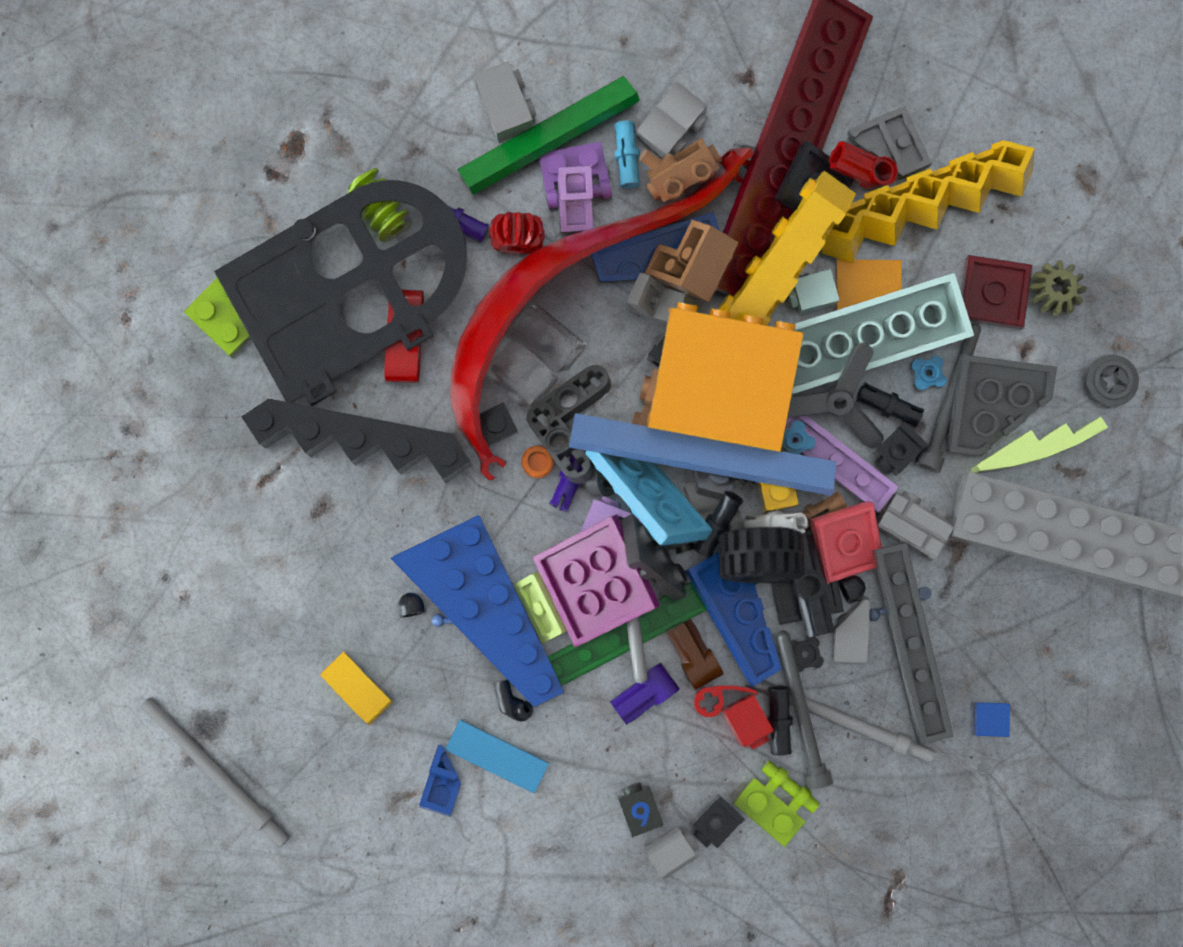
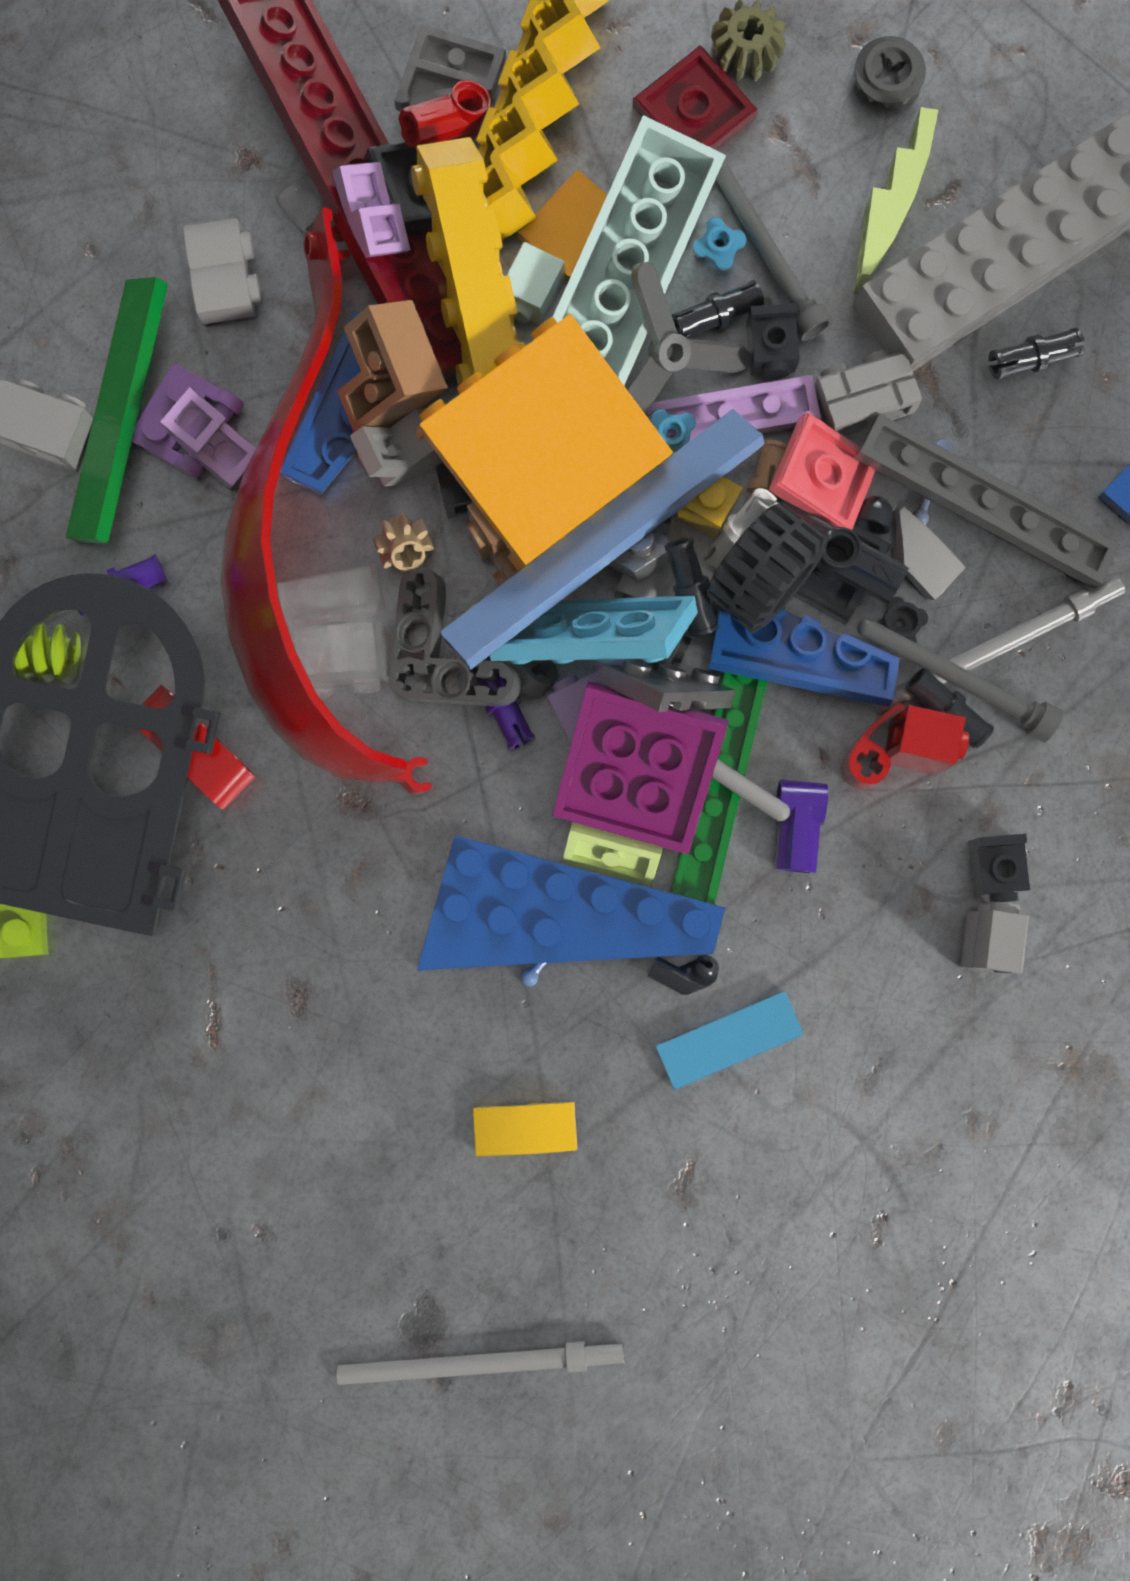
camera: 50 degrees left, 0 degrees up
black brick [241,399,472,483] -> none
black hinge [398,593,425,618] -> none
blue slope [419,745,461,817] -> none
black plate [479,402,518,447] -> none
red gear [489,211,545,255] -> none
orange tile [521,445,554,479] -> none
medium azure pin [614,121,641,189] -> none
pearl dark grey brick [618,782,664,837] -> none
medium nougat brick [639,138,723,202] -> none
reddish brown piece [666,619,724,690] -> none
lime plate [733,760,820,847] -> none
dark grey plate [946,354,1057,456] -> none
none -> lavender slope [332,162,410,258]
none -> tan gear [373,513,434,574]
none -> black pin [988,327,1085,380]

